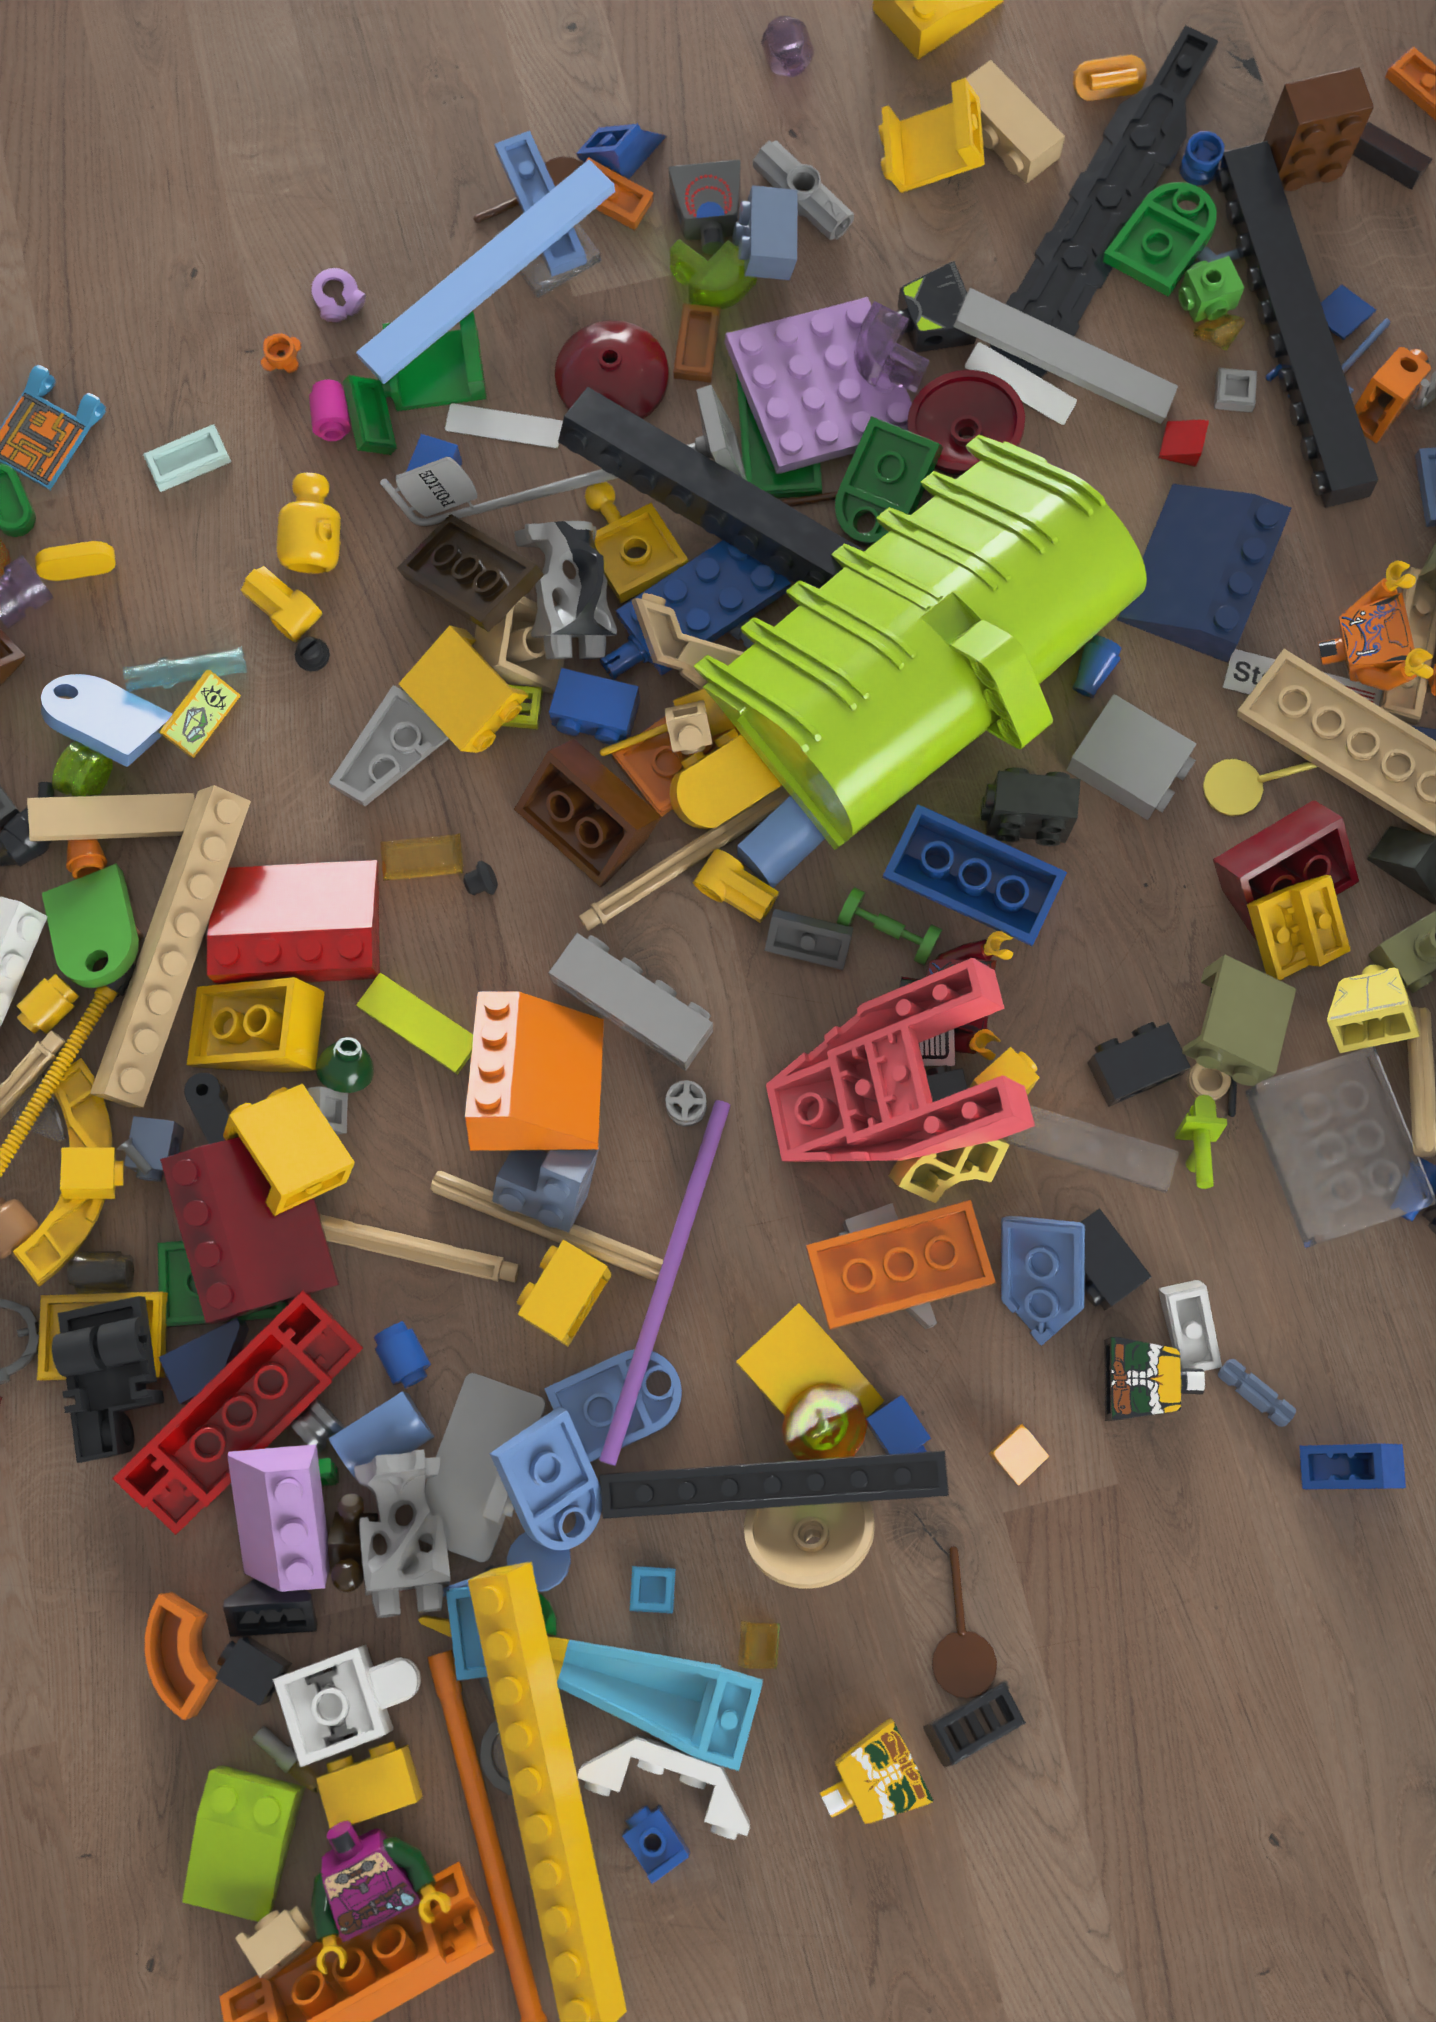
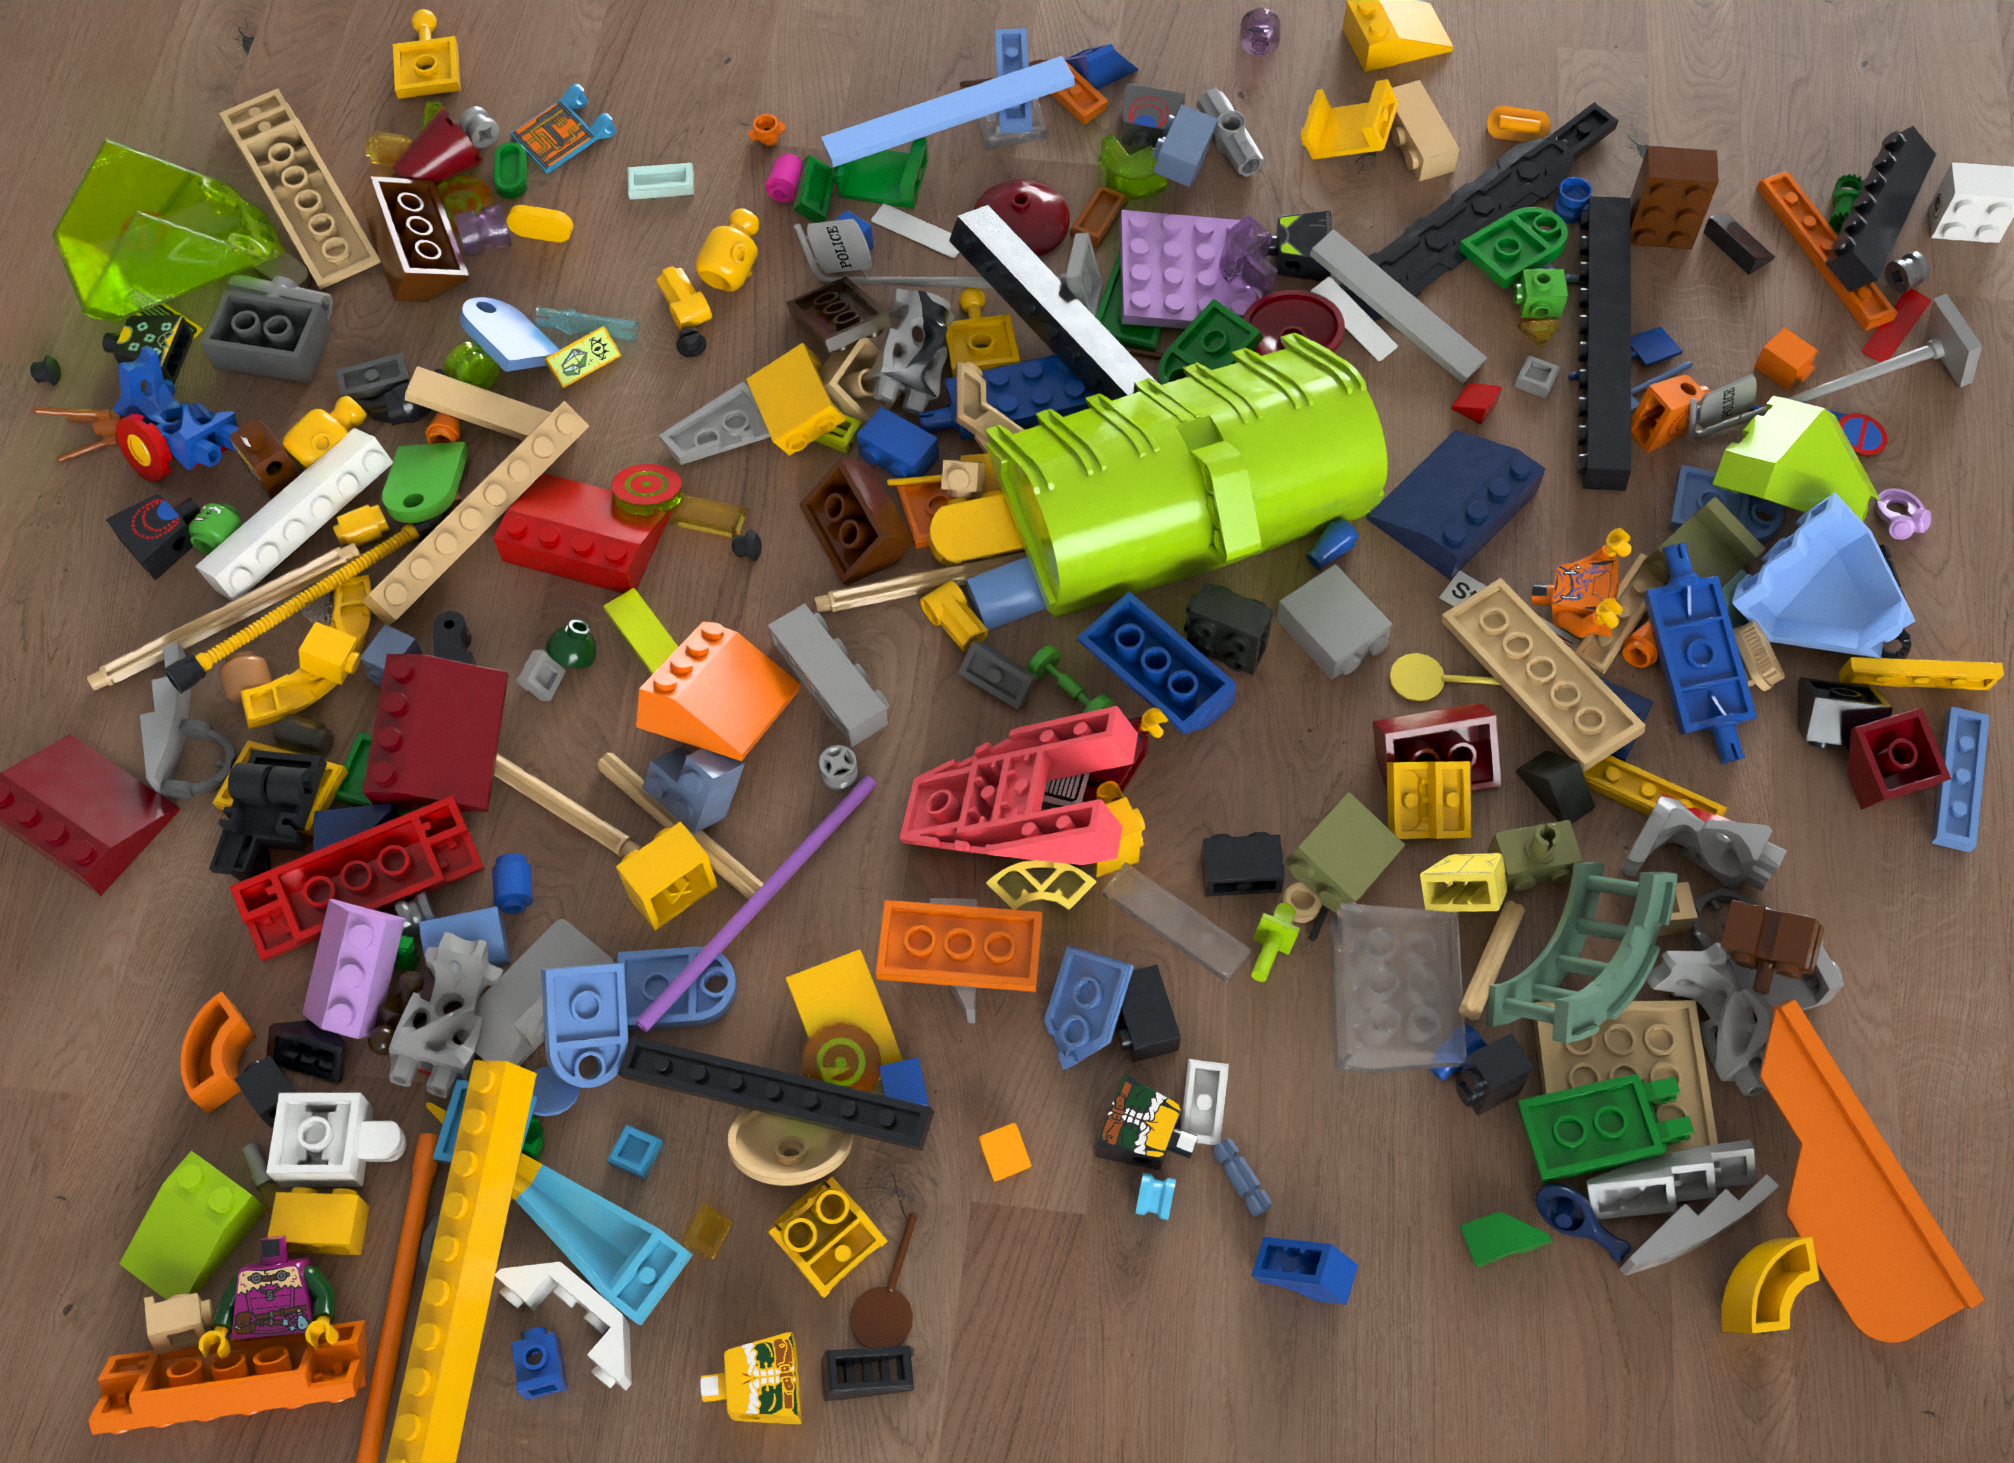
camera: 20 degrees right, 15 degrees down
dark grey piece [117,1138,153,1175] -> none
yellow slope [186,977,325,1073] -> none
yellow panel [223,1083,355,1216] -> none
lavender piece [312,268,366,322] -> none
none -> tile [611,464,683,515]
none -> yellow slope [766,1176,888,1298]
none -> medium azure wheel [1135,1173,1176,1221]

